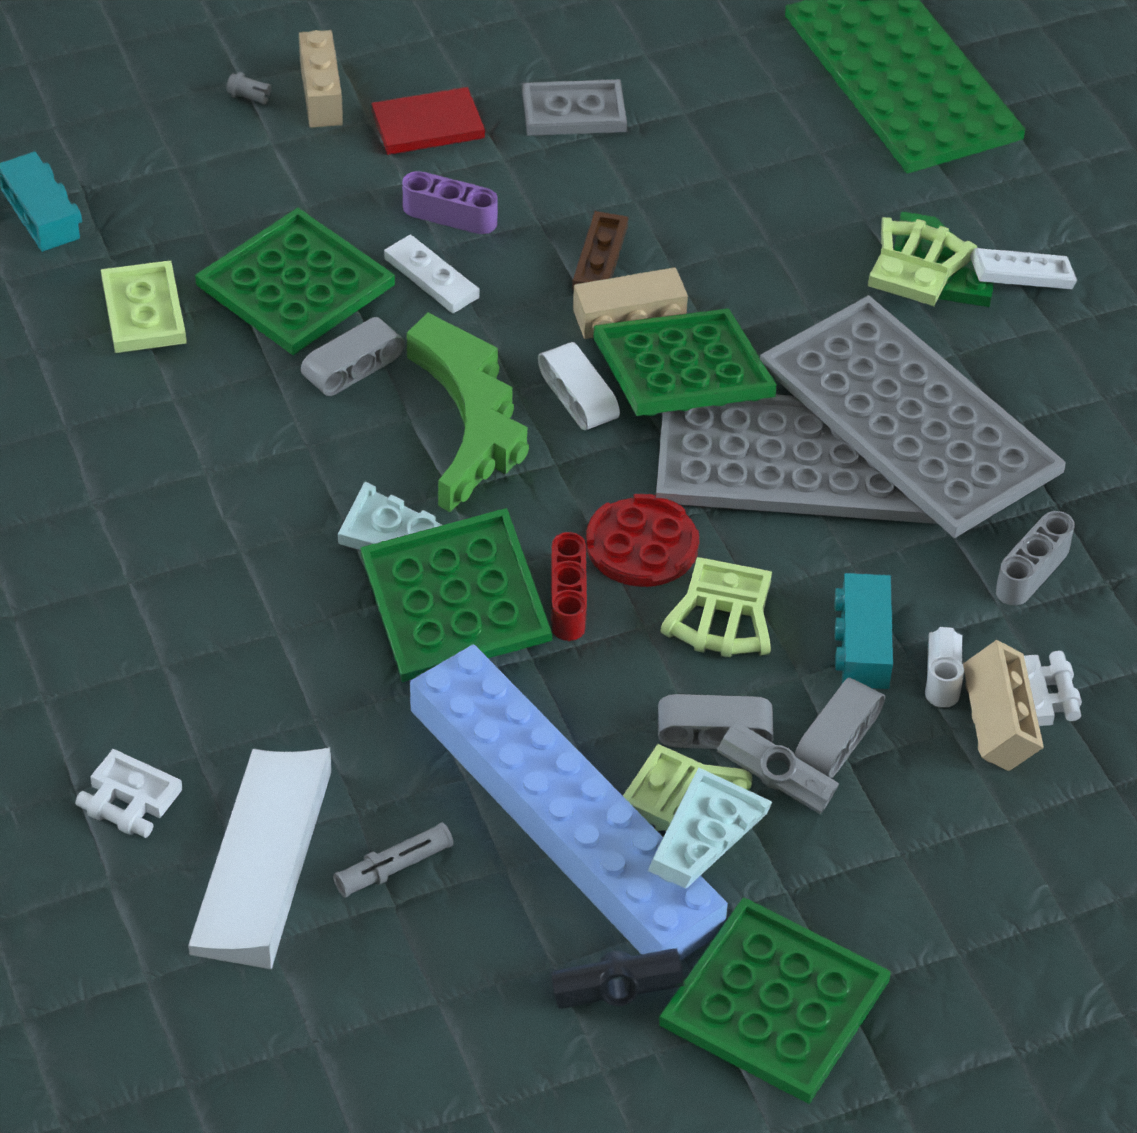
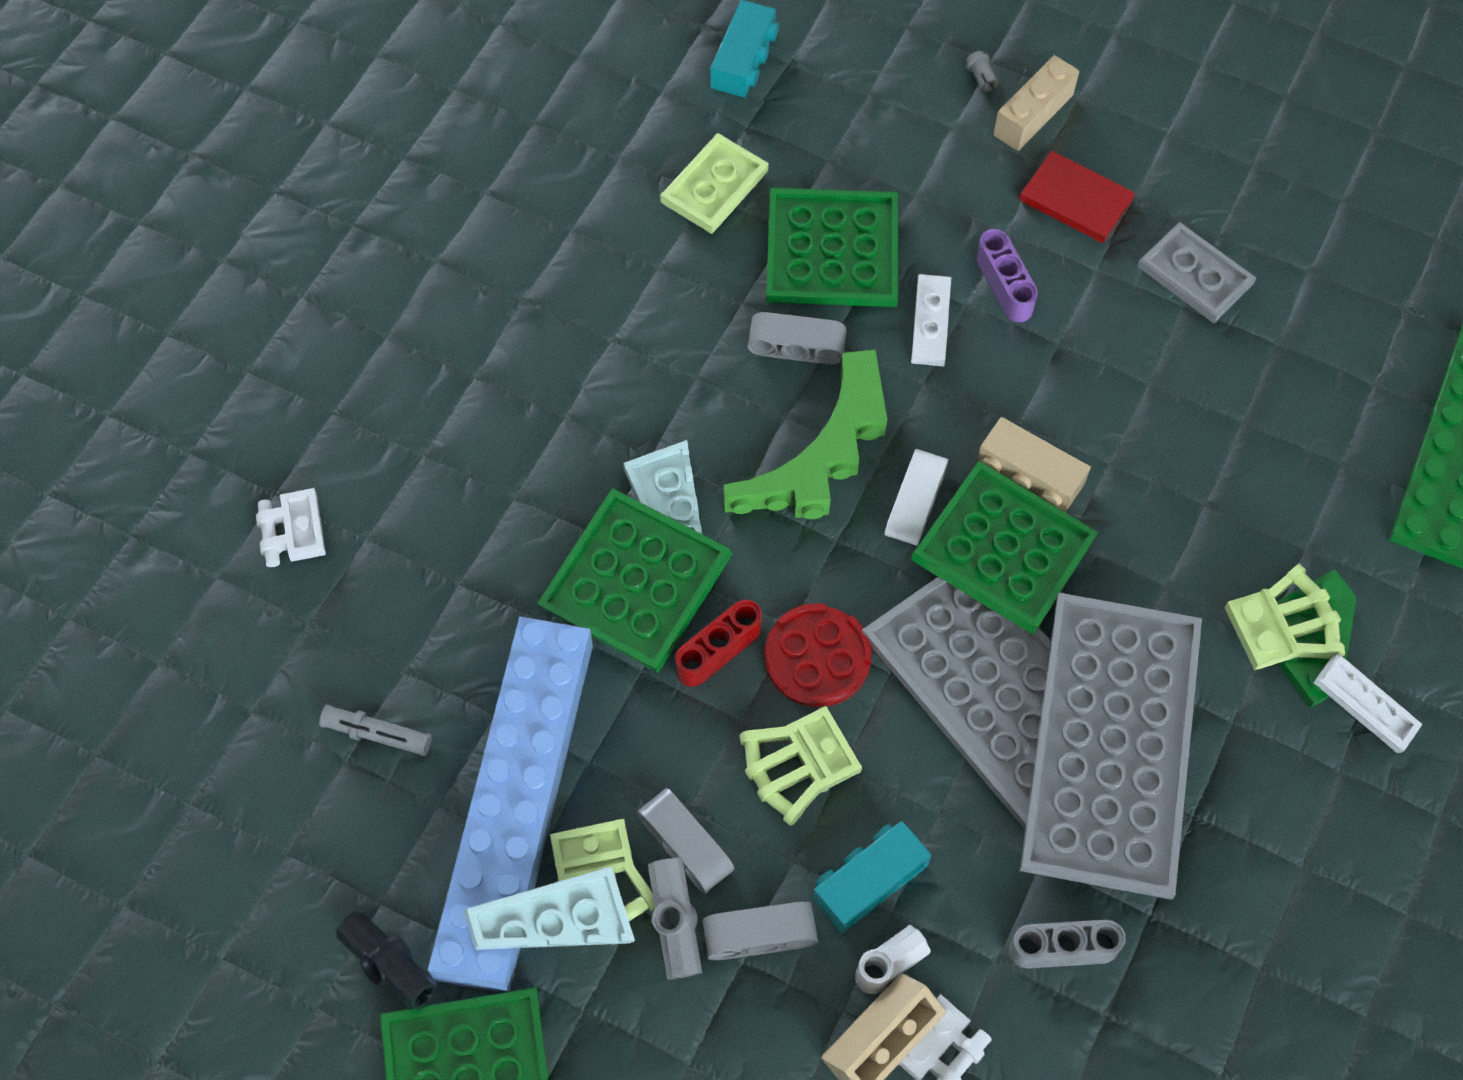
camera: 50 degrees right, 15 degrees up
white arch [188,747,331,969] -> none
reddish brown plate [572,211,628,291] -> none

